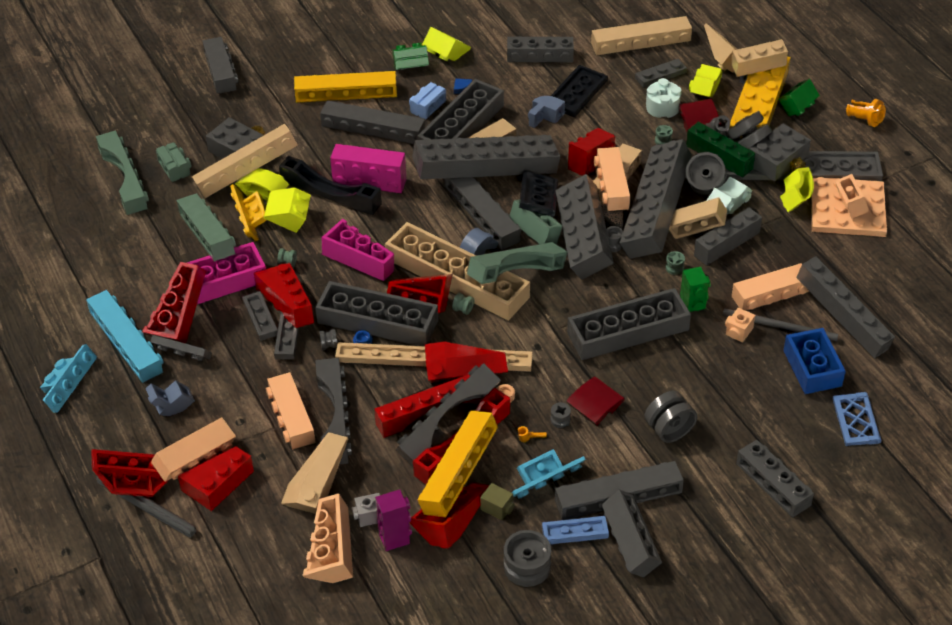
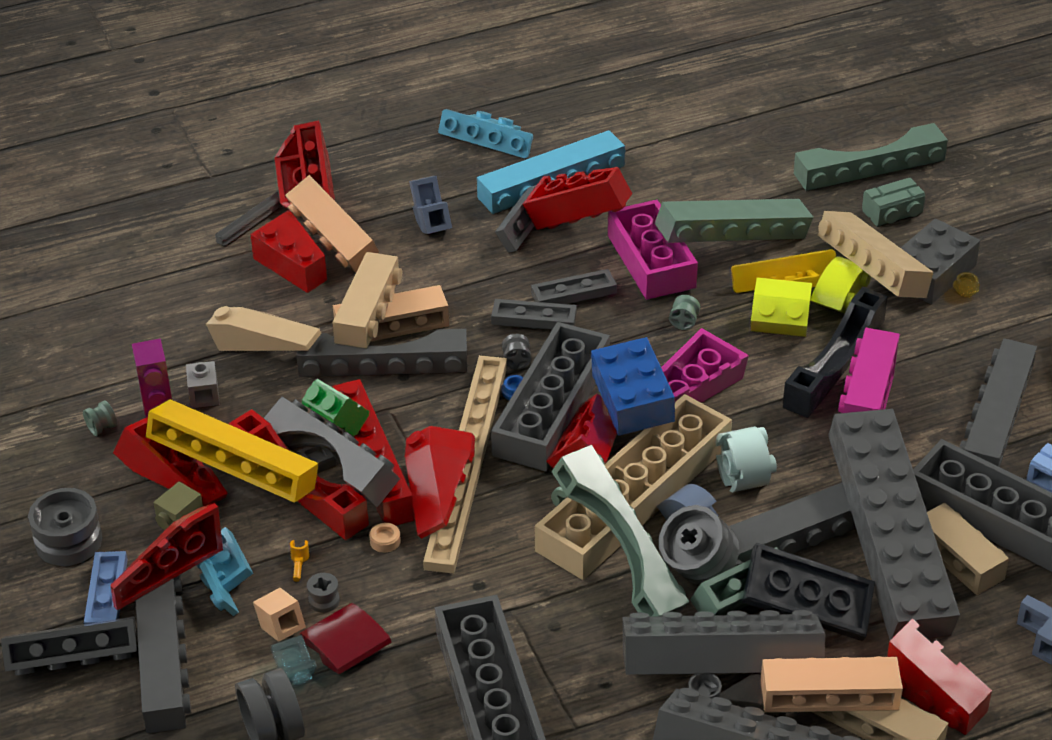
camera: 95 degrees right, 5 degrees down
red wedge [254,263,314,328] -> none
light nougat wedge [303,494,353,583] -> none
none -> sand green wheel [83,400,118,436]
none -> red wedge [110,503,223,610]
none -> light nougat brick [253,588,306,642]
none -> clear light blue bracket [270,635,317,685]
none -> green brick [302,379,370,436]
none -> tan brick [333,252,402,349]
none -> blue brick [591,337,675,436]
none -> dark grey wheel [659,505,739,585]
none -> light aqua brick [716,426,777,492]

